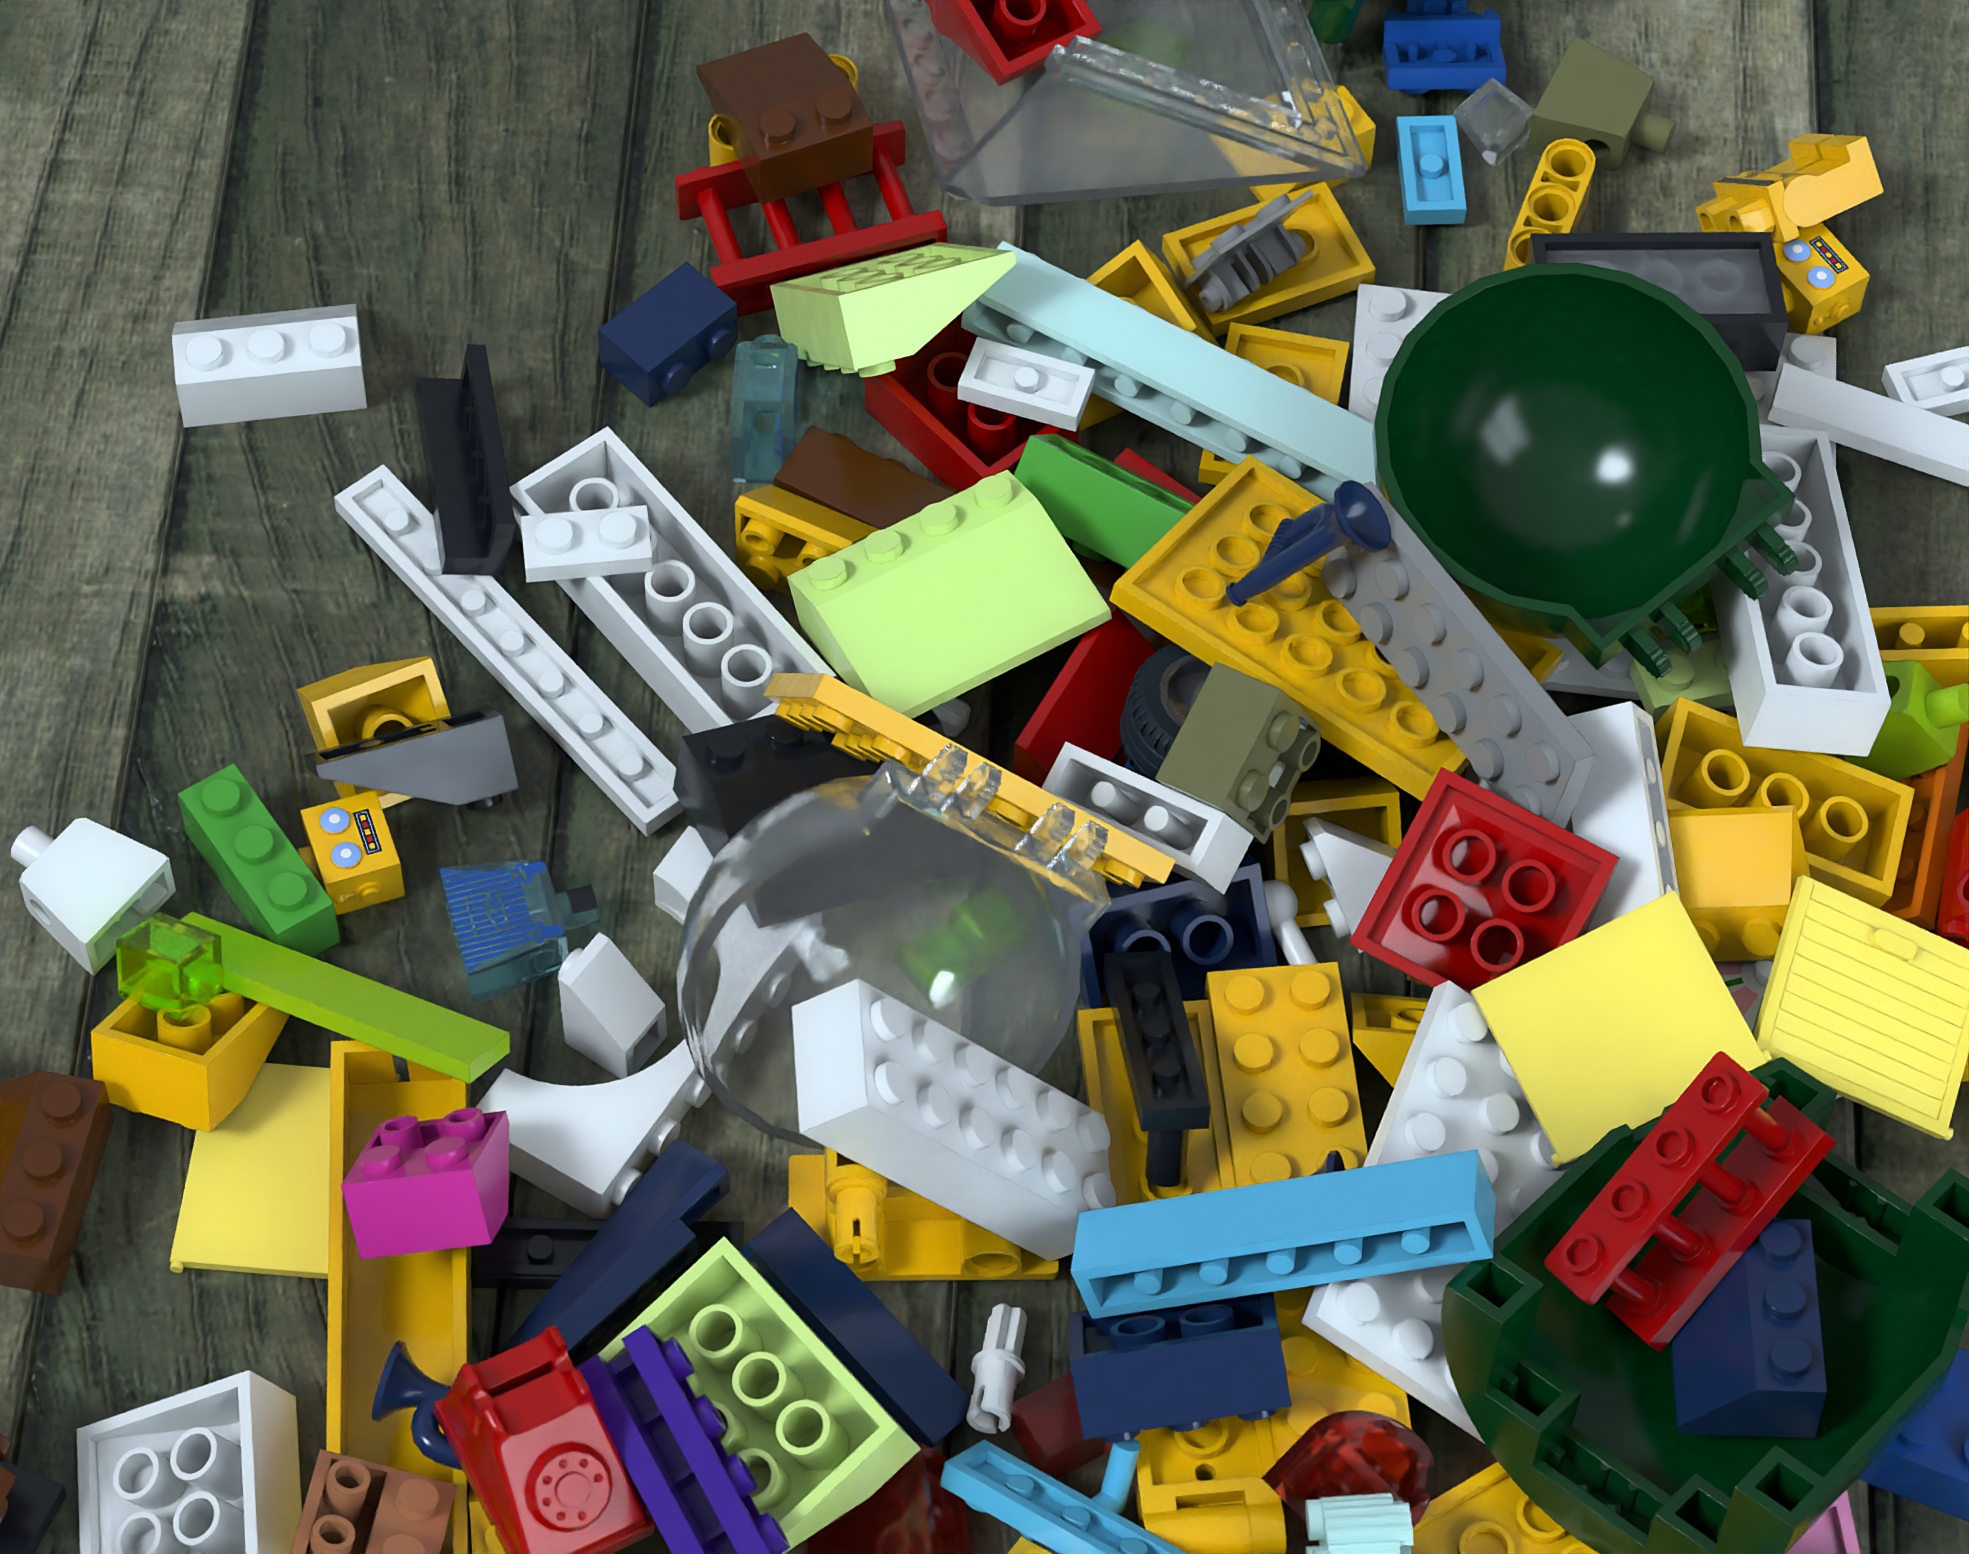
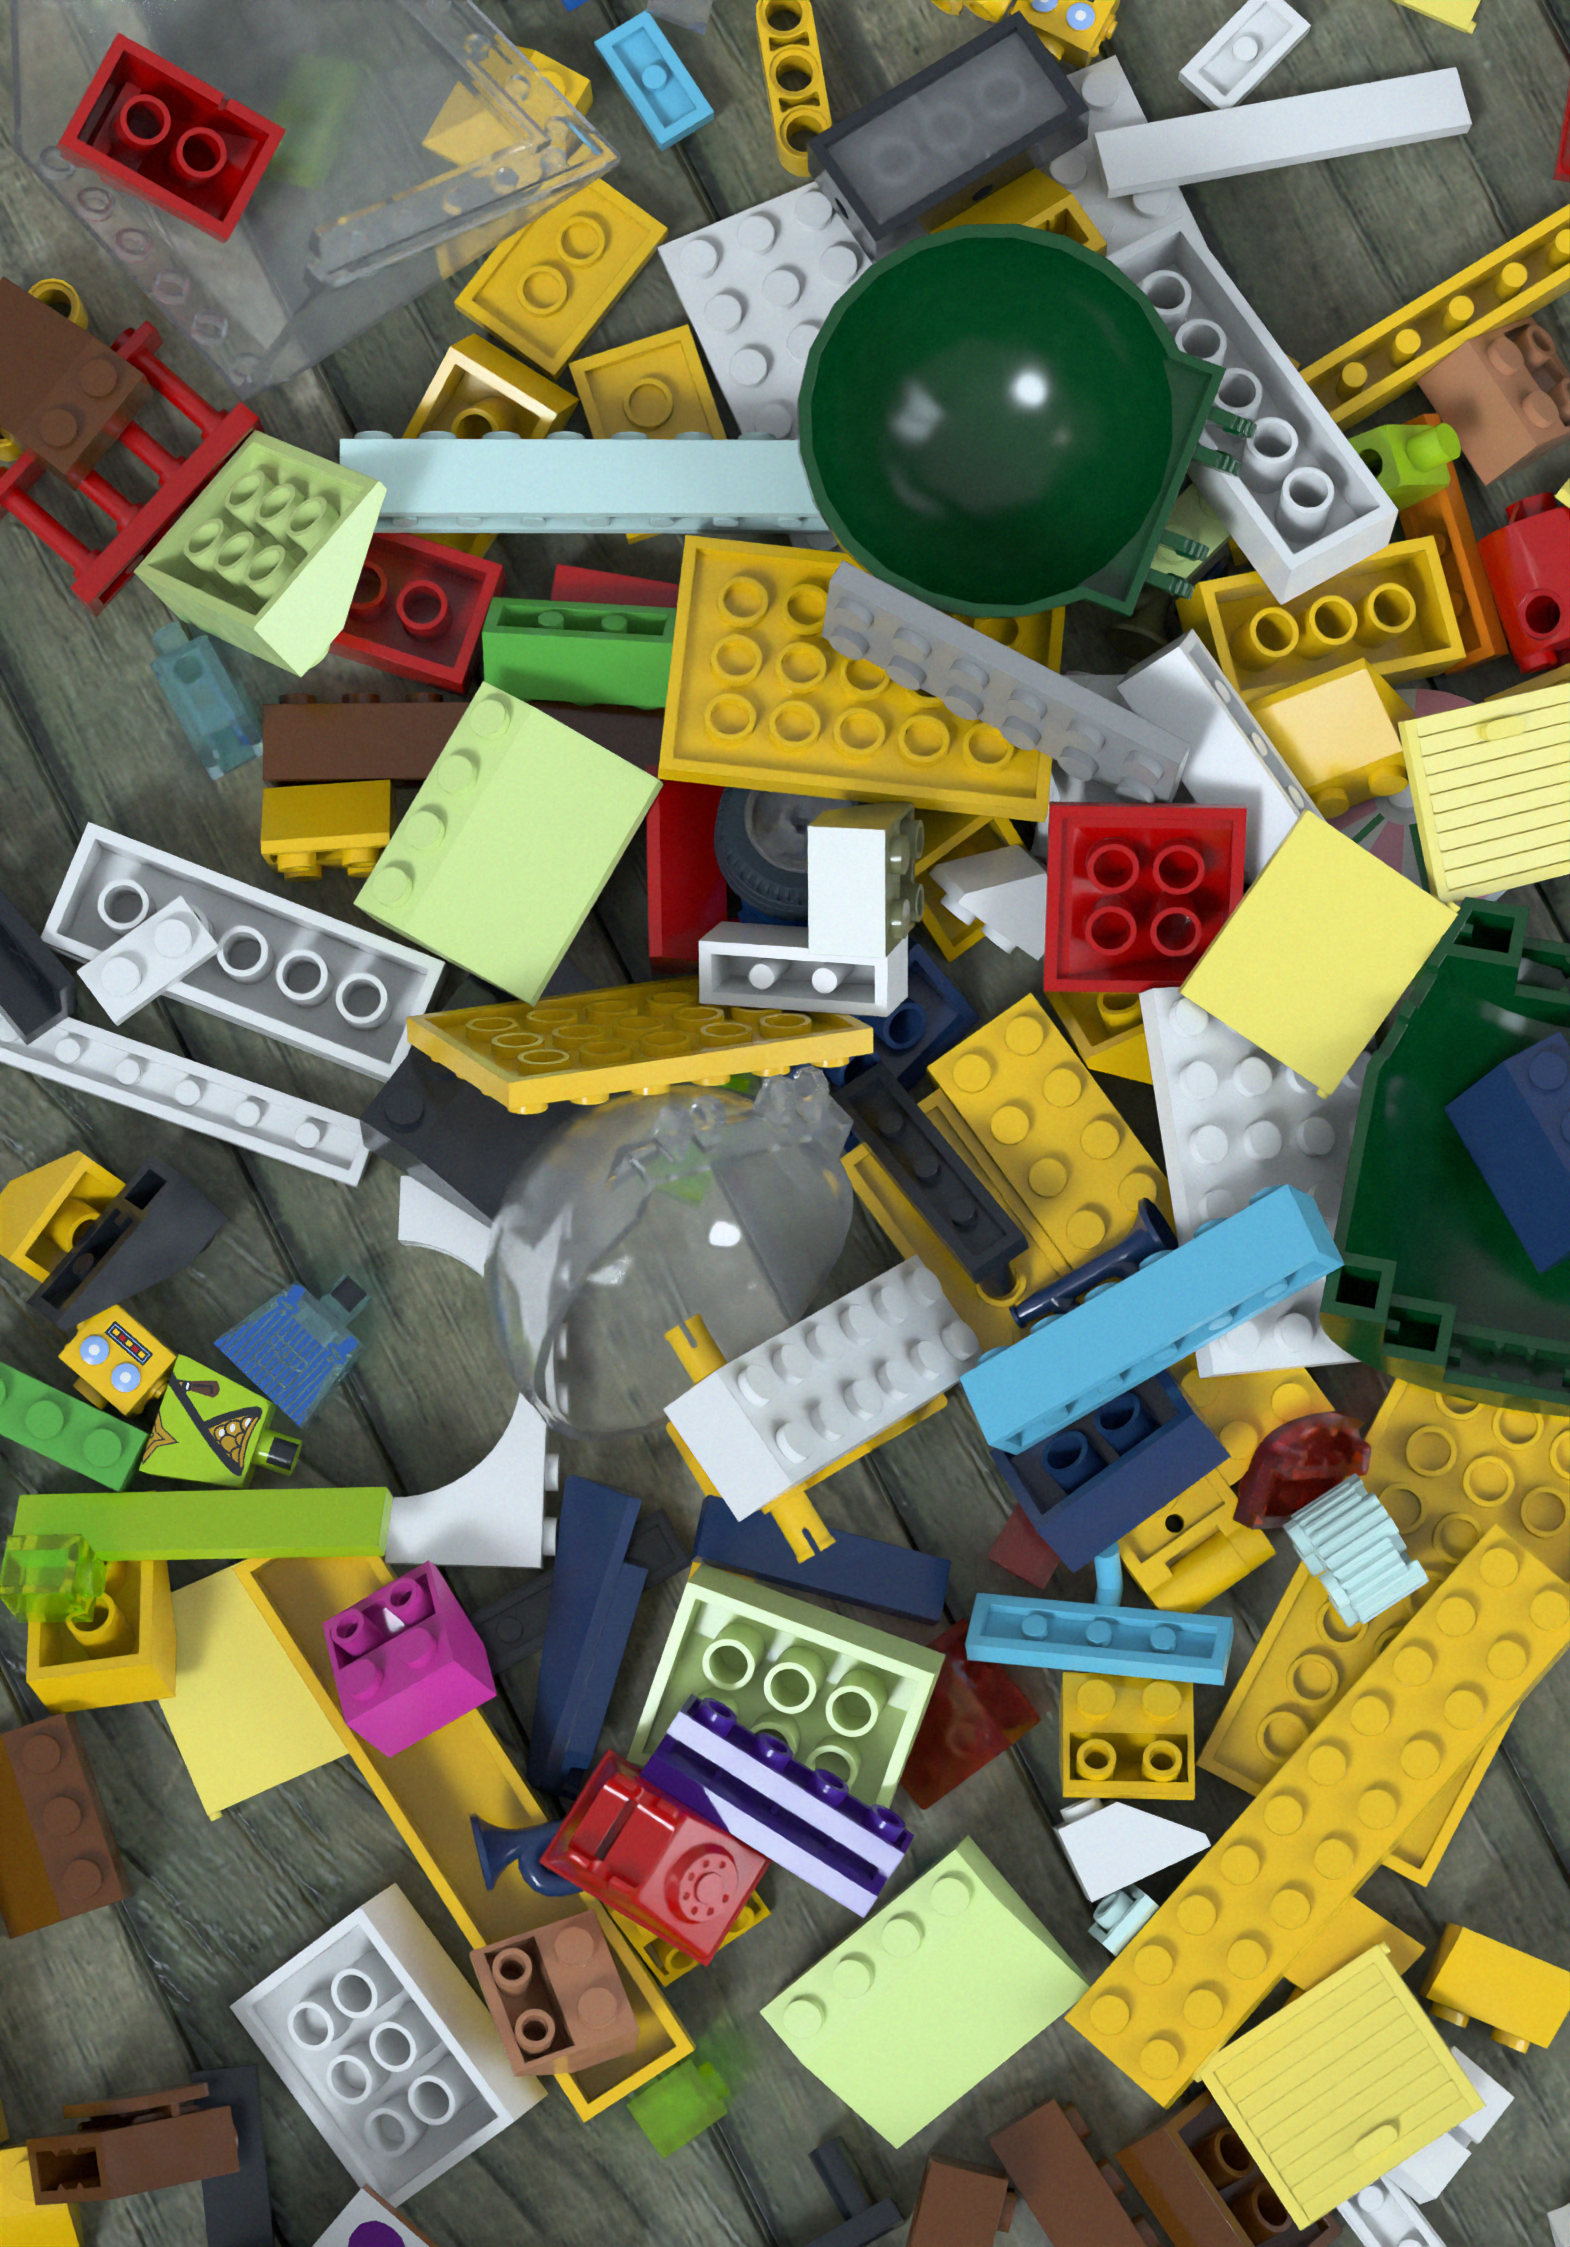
camera: 25 degrees left, 25 degrees up
white slope [558,932,667,1079] -> none
dark blue brick [598,261,738,408] -> none
white plate [957,337,1095,432] -> none
white axle [967,1303,1028,1434] -> none
light grey hinge [1180,189,1314,313] -> none
dark blue piece [1226,480,1391,607] -> none
white bar [1263,880,1318,965] -> none
red fence [1544,1051,1836,1353] -> none
none -> lime torso [139,1354,303,1490]

